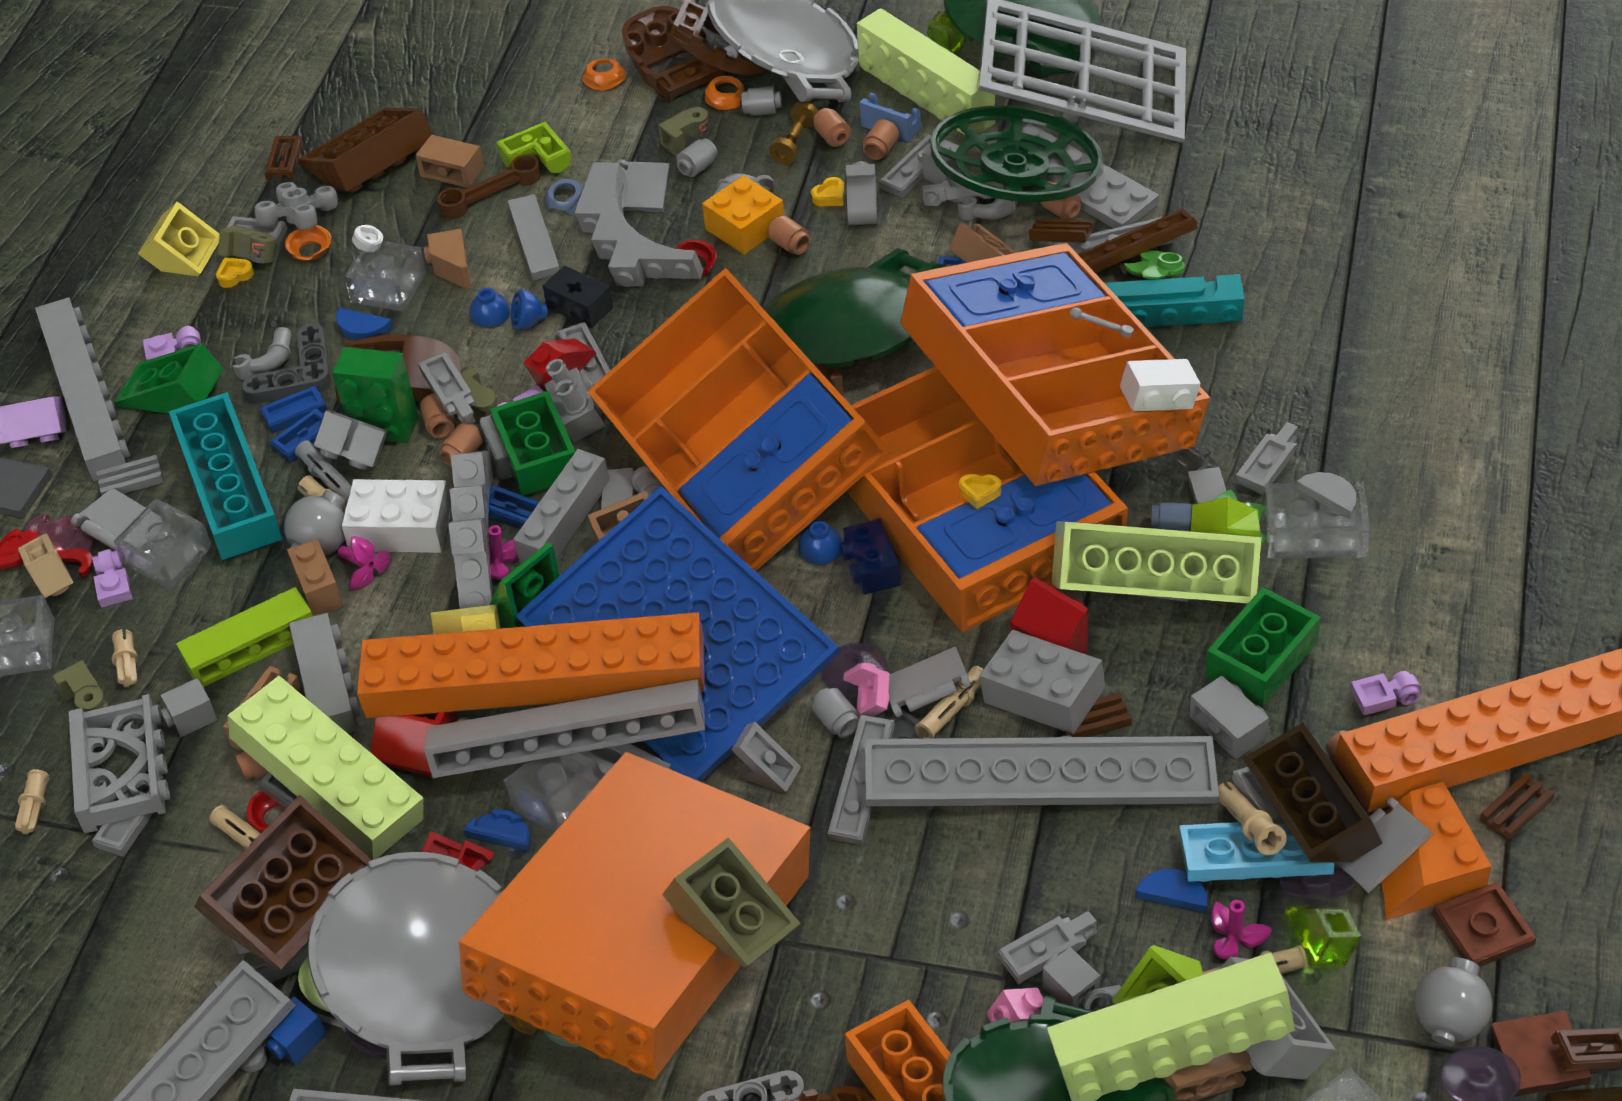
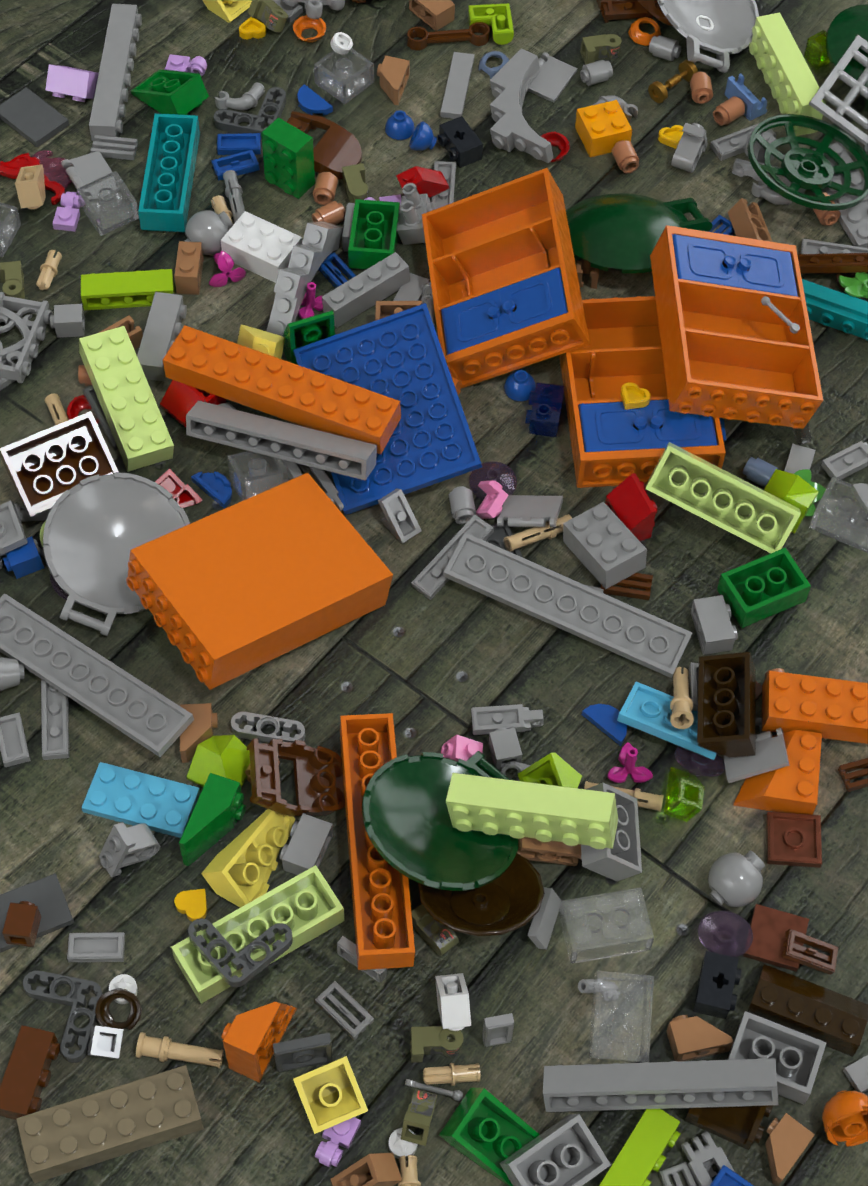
camera: 20 degrees right, 10 degrees up
light grey piece [313,410,388,470] -> none
light grey hinge [418,351,476,425] -> none
olive slope [662,837,801,968] -> none
reddish brown tile [1029,219,1094,242] -> none
white brick [1120,359,1201,411] -> none
lavender plate [1351,671,1421,716] -> none

